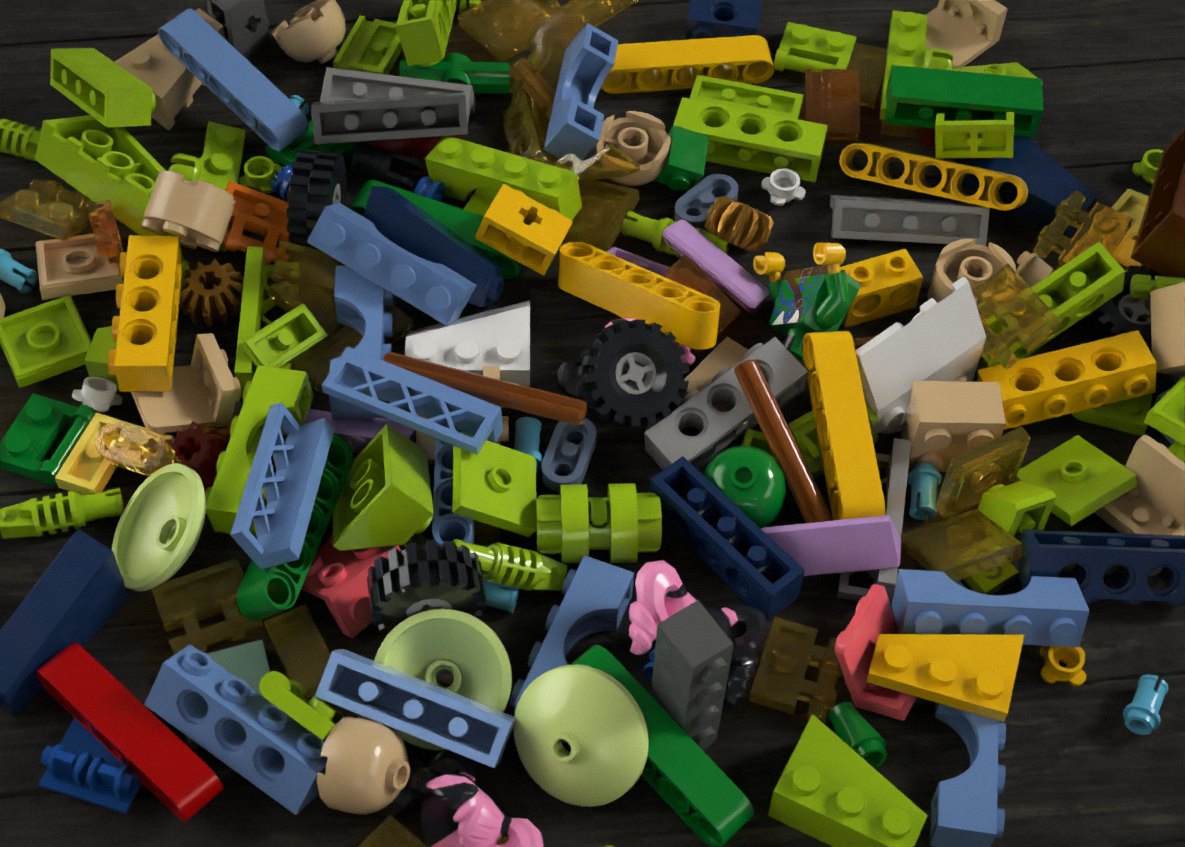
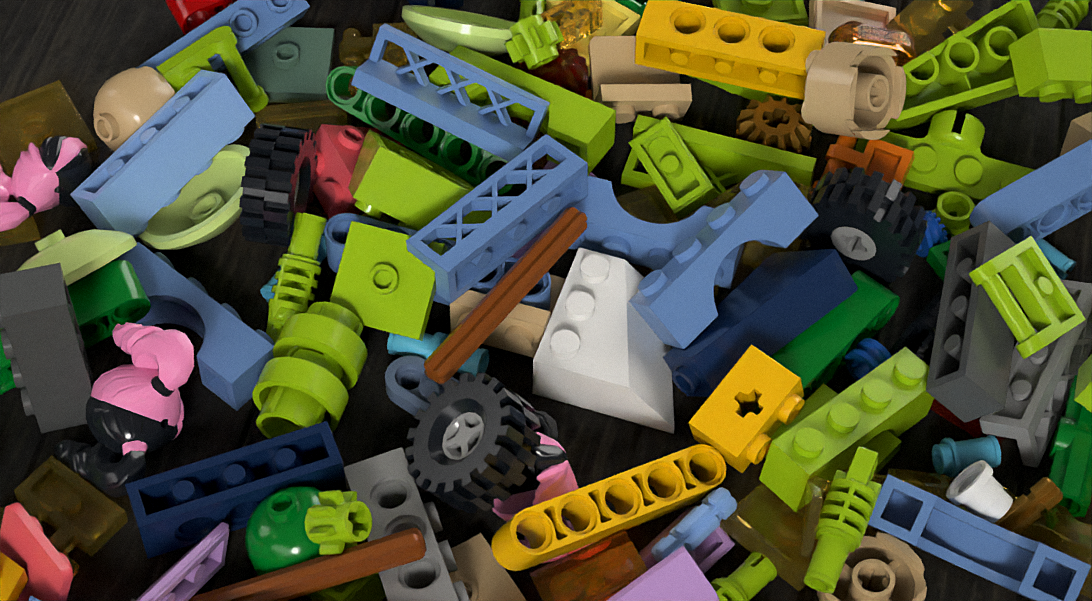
camera: 110 degrees right, 0 degrees up
none -> lime gear [305,490,372,555]
none -> lime gear [504,14,564,70]
none -> light blue axle [651,487,737,563]
none -> lime hinge [804,446,882,594]
none -> medium azure pin [932,435,1001,478]
none -> white piece [946,460,1013,523]
none -> lime plate [969,236,1086,359]

